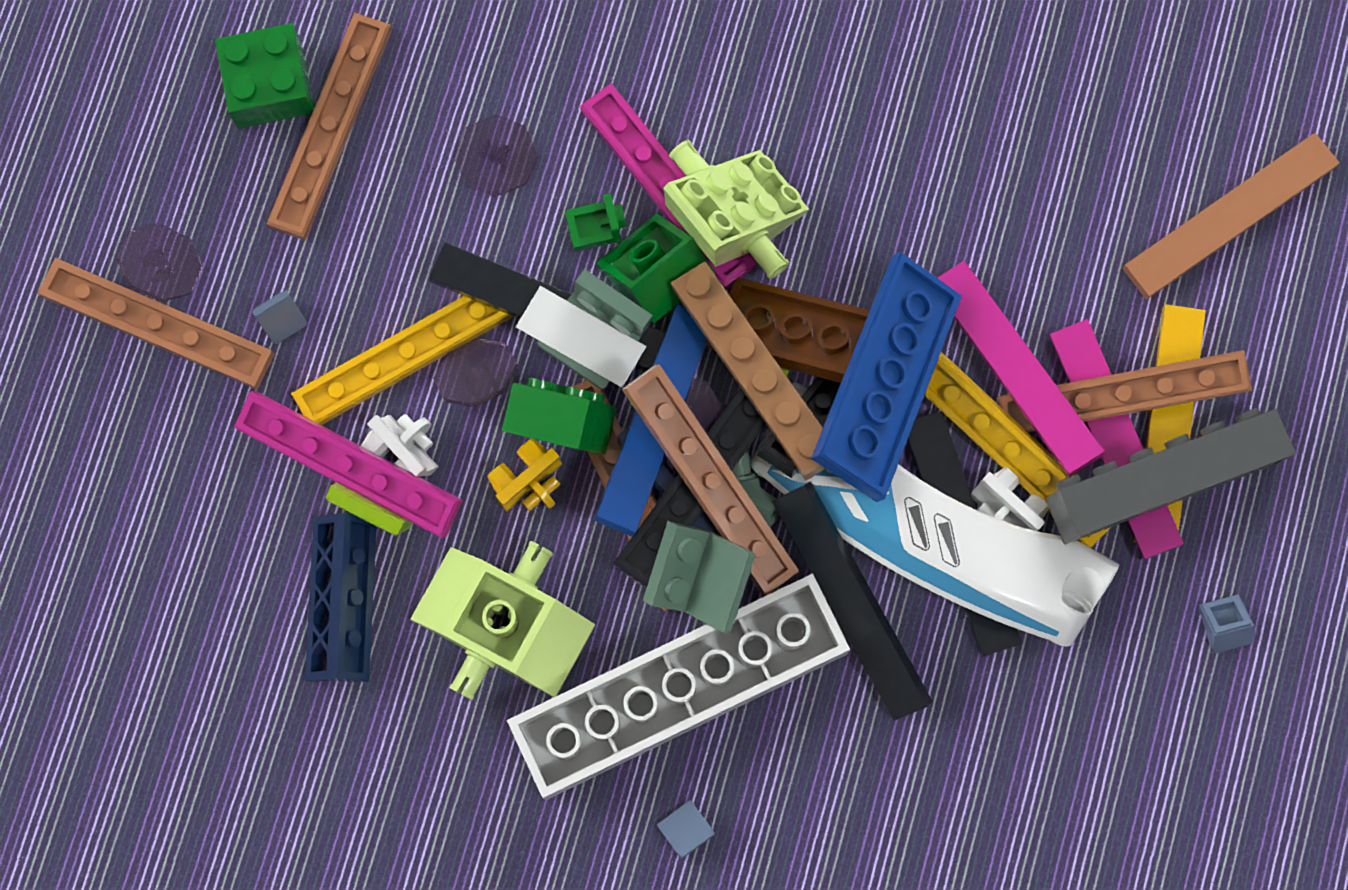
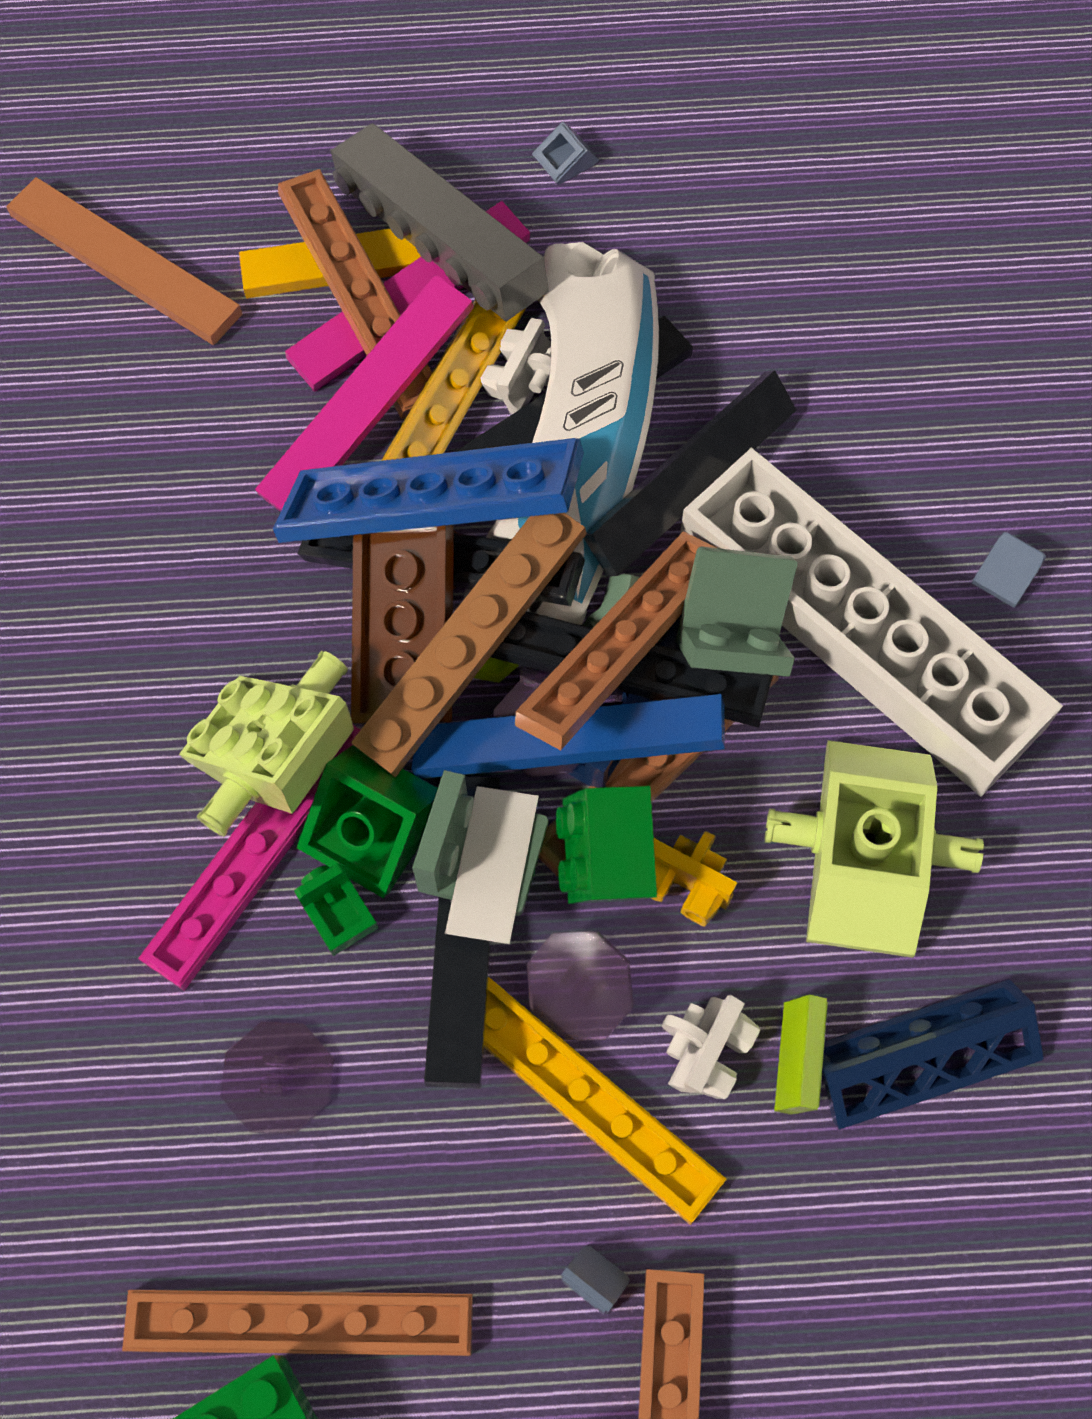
camera: 110 degrees left, 10 degrees down
dark pink tile [234,391,463,538] -> none

